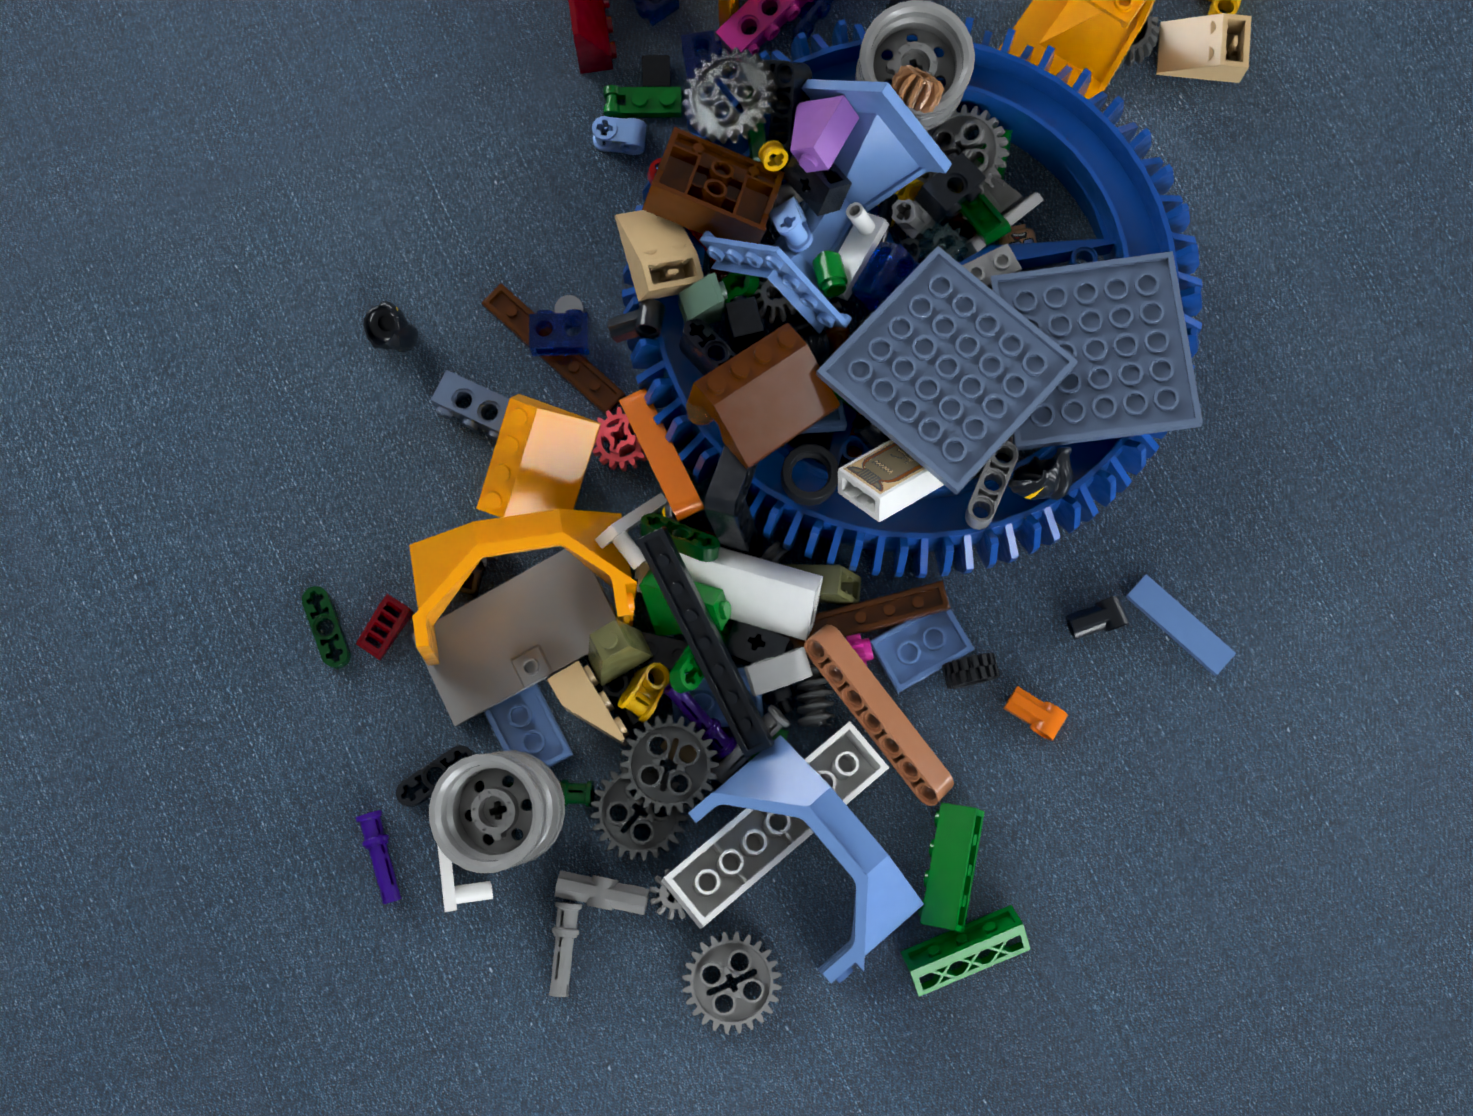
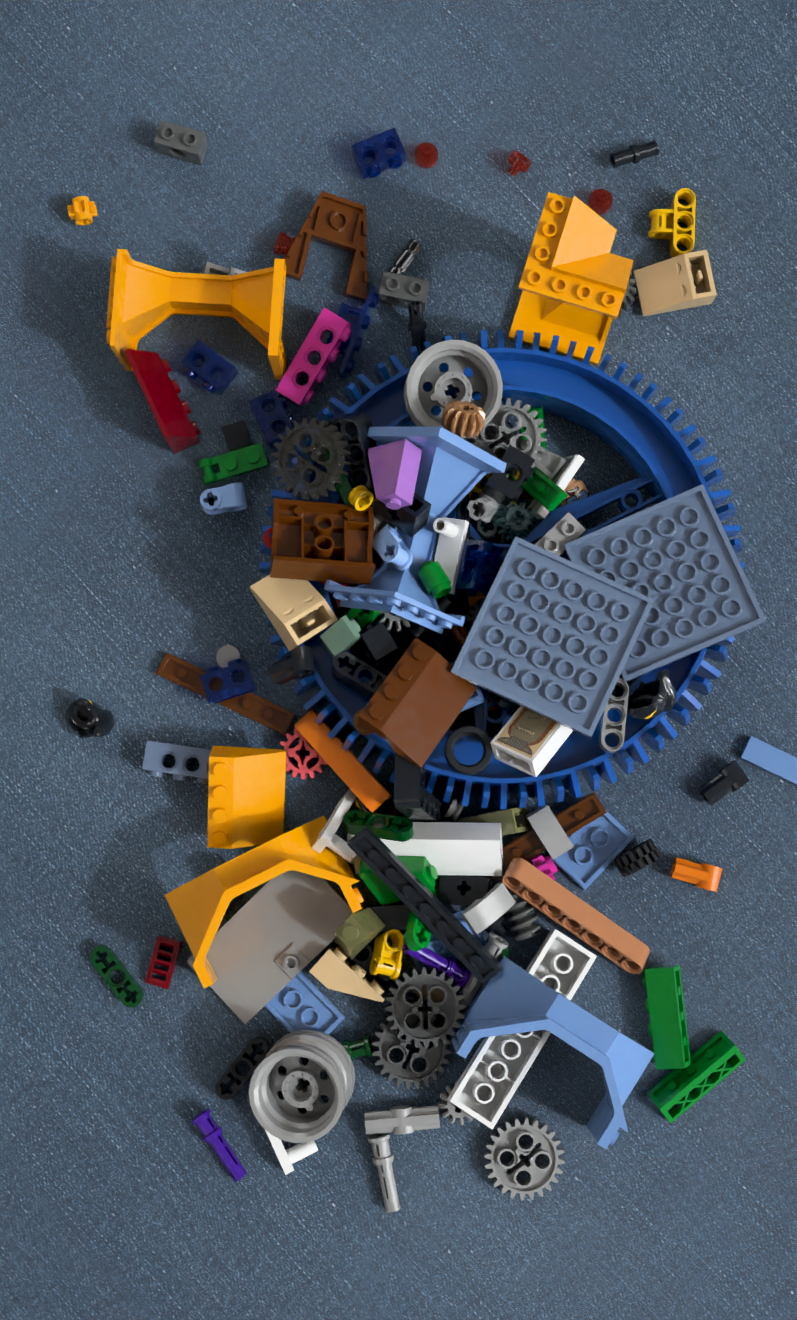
camera: 15 degrees left, 5 degrees up
none -> light grey slope [526,803,574,859]

